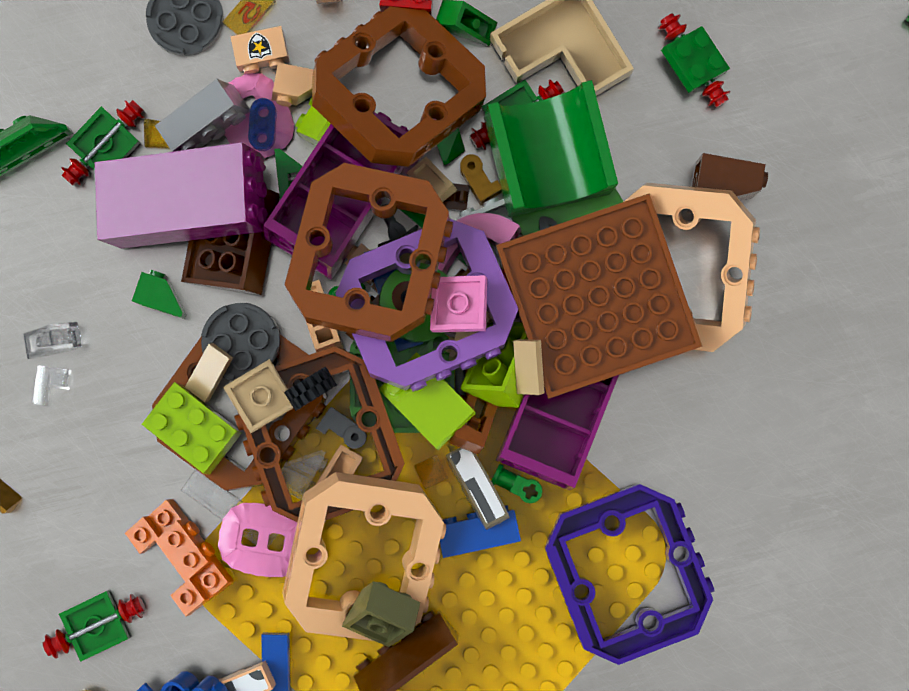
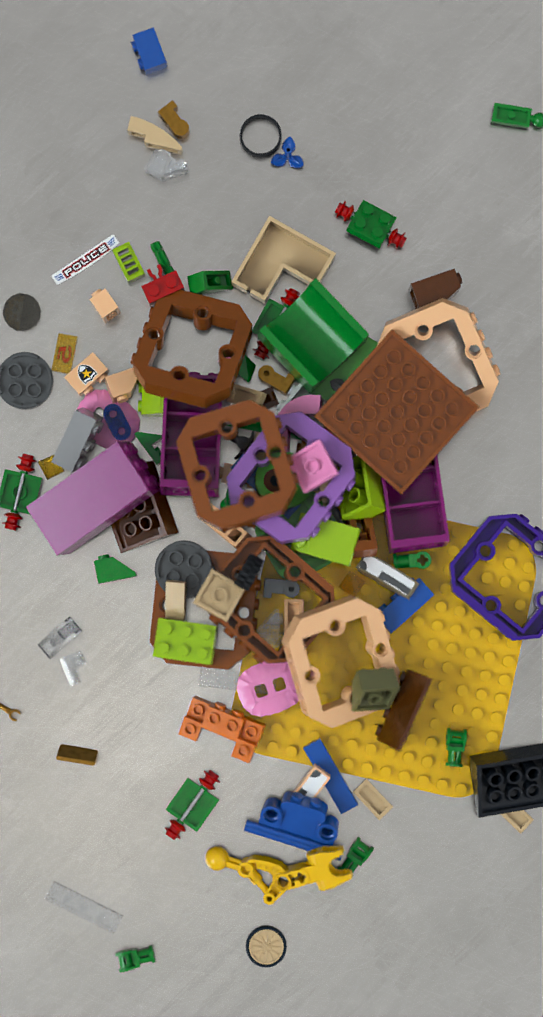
camera: 35 degrees left, 0 degrees up
tan tile [513,339,544,395] -> none

